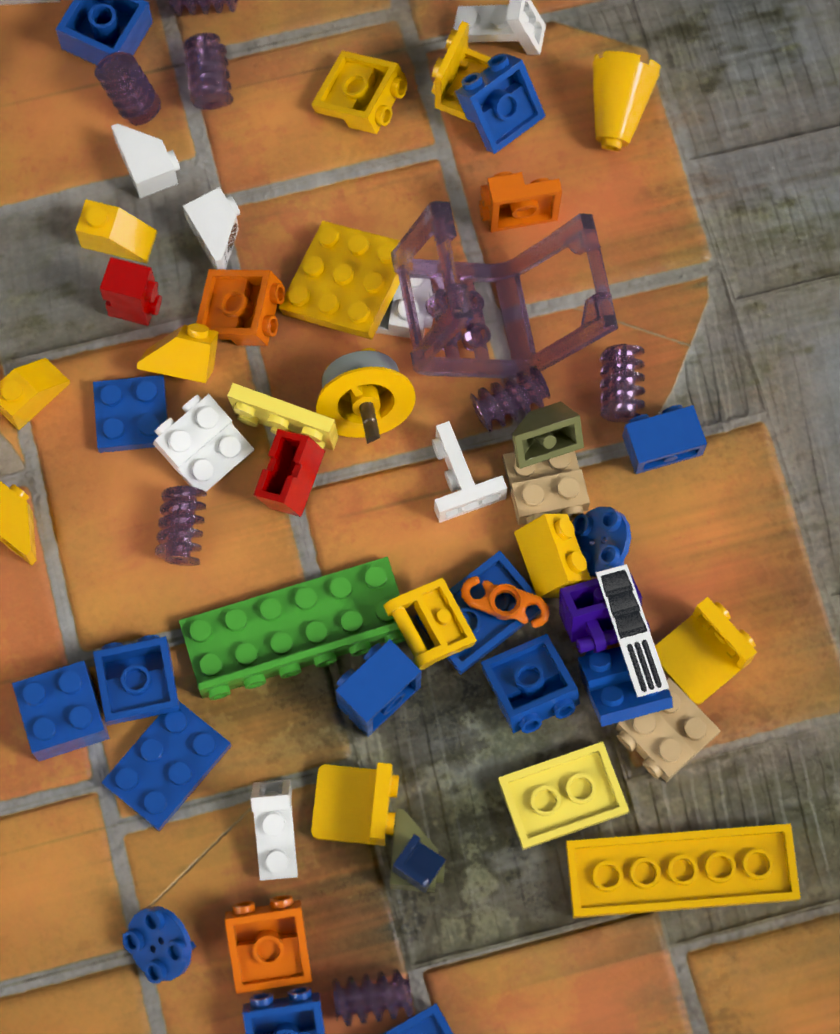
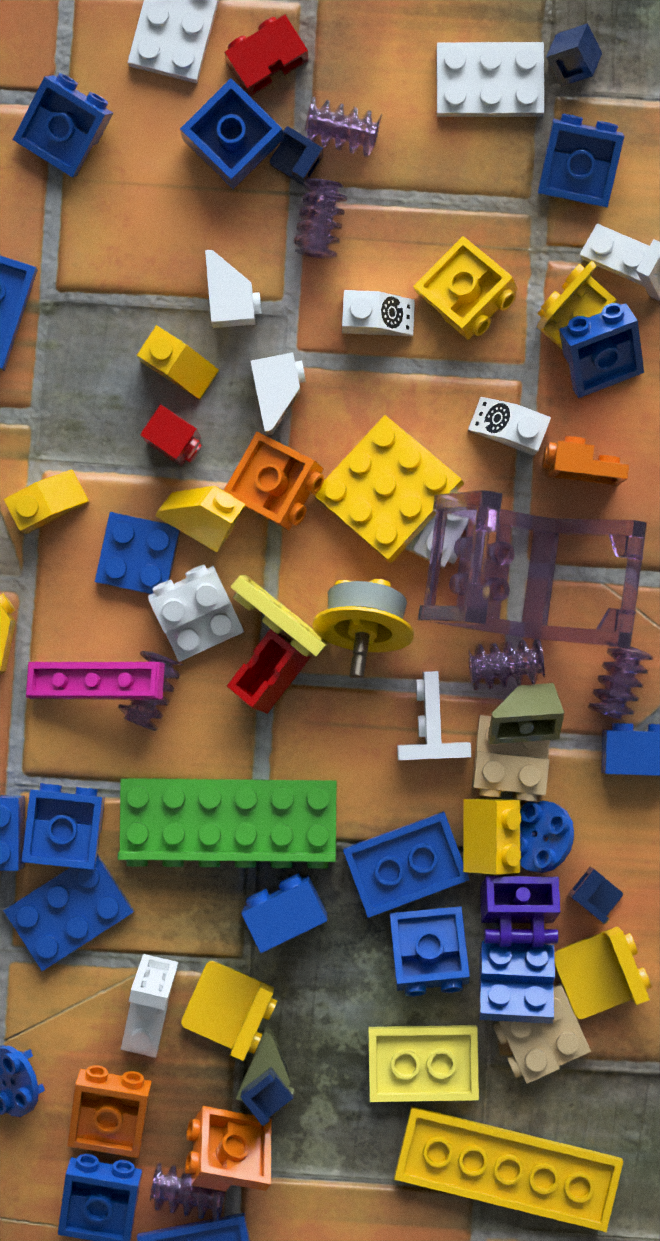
camera: 20 degrees right, 15 degrees up
clear purple piece [94,52,161,126] -> none
yellow plate [383,577,477,670] -> none
orange piece [461,576,550,628] -> none
sticker [596,564,669,697] -> none
none -> dark pink tile [26,662,165,700]
none -> orange plate [185,1106,272,1192]
none -> dark blue panel [269,126,323,186]
none -> white slope [342,290,415,336]
none -> white slope [468,397,551,456]
none -> dark blue panel [568,866,623,924]

